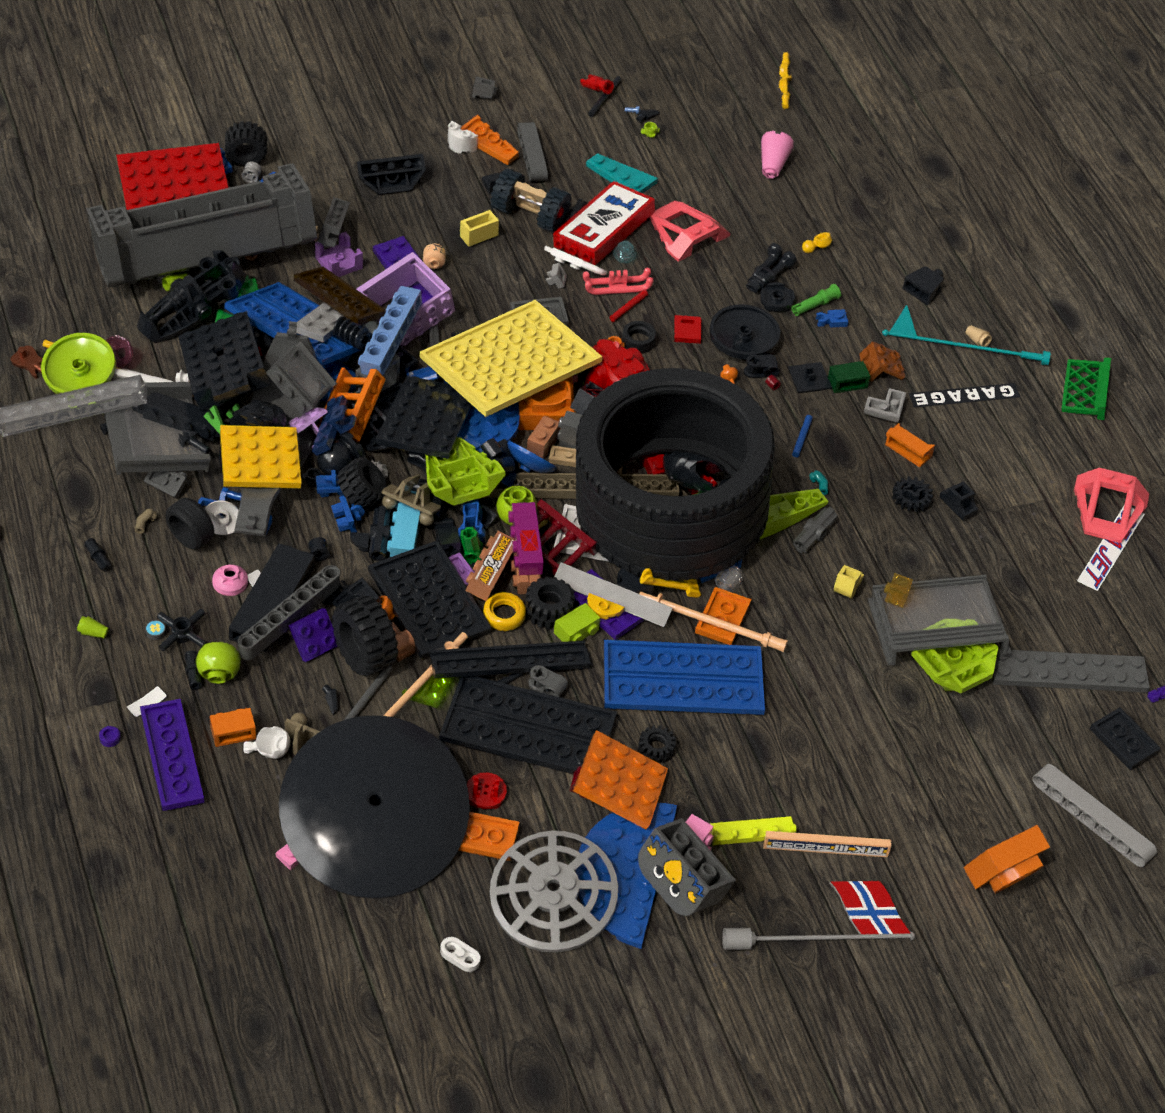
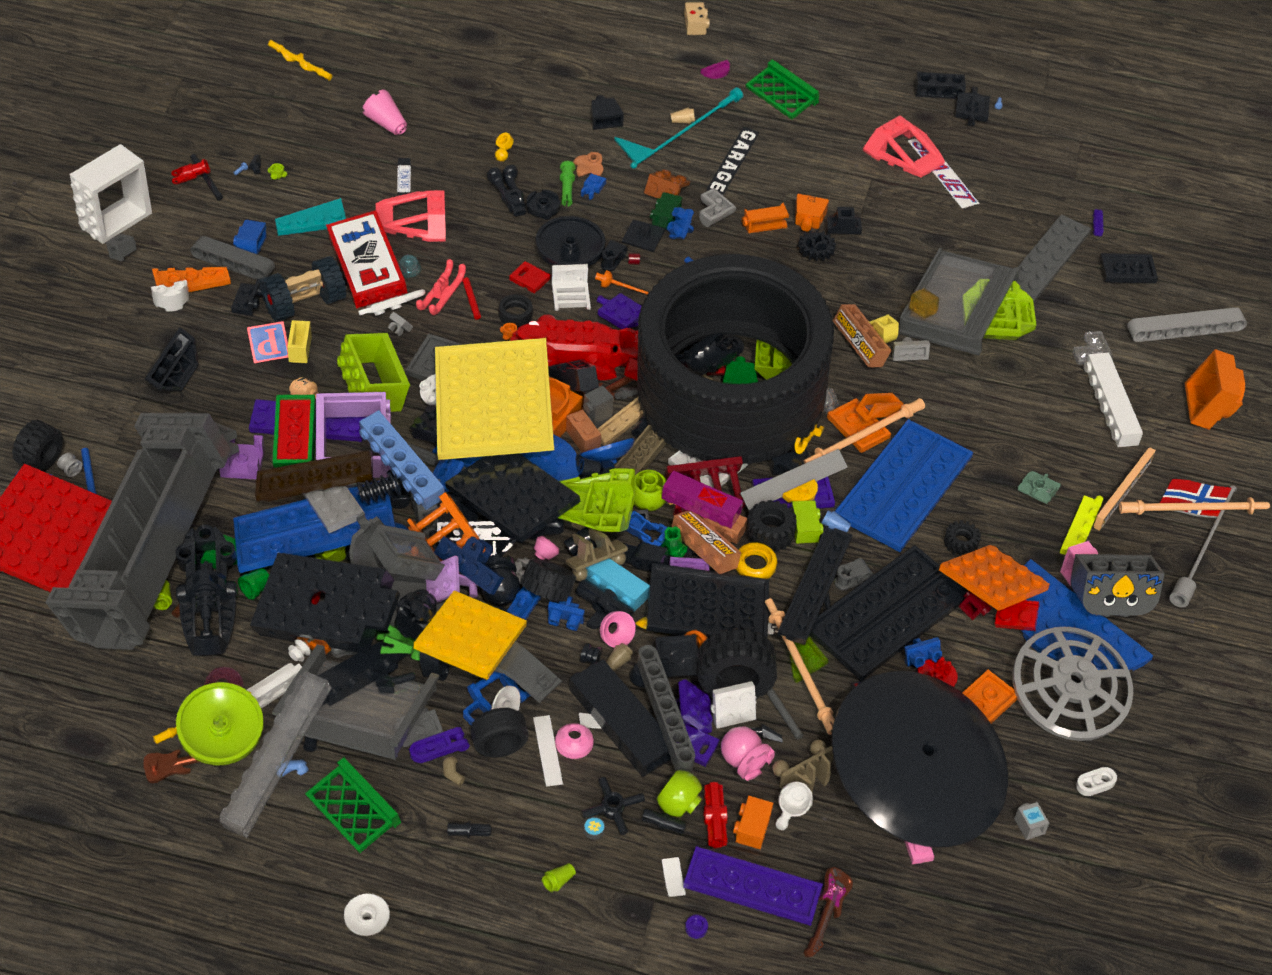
camera: 55 degrees left, 0 degrees up
none -> white window [70,144,152,244]
none -> blue brick [233,220,266,255]
none -> piece [247,321,288,364]
none -> red brick [273,395,316,468]
none -> medium blue arm [276,760,309,778]
none -> green fence [305,757,401,854]
none -> lime hose [337,333,410,412]
none -> sticker [397,158,411,196]
none -> dark purple plate [410,727,470,763]
none -> white sticker [533,715,563,787]
none -> bright pink cone [534,536,559,560]
none -> white plate [551,264,591,311]
none -> nougat plate [573,152,603,177]
none -> bright pink piece [600,611,635,648]
none -> dark tan cone [606,643,633,671]
none -> blue hips [667,207,694,240]
none -> dark purple piece [676,725,720,767]
none -> tan brick [684,2,709,35]
none -> magenta tile [701,60,730,79]
none -> red piece [704,782,727,848]
none -> white plate [711,681,756,728]
none -> bright pink tile [721,727,775,781]
none -> orange torso [795,194,829,232]
none -> copper piece [804,867,853,957]
none -> medium blue cone [822,510,851,532]
none -> nougat brick [833,304,892,368]
none -> orange window [856,393,904,422]
none -> light grey tile [892,337,930,361]
none -> blue hips [904,637,942,668]
none -> red plate [995,600,1040,631]
none -> light grey brick [1015,802,1049,840]
none -> sand green piece [1018,471,1061,504]
none -> clear plate [1072,331,1113,365]
none -> white brick [1084,353,1143,447]
none -> light nougat bar [1119,497,1270,515]

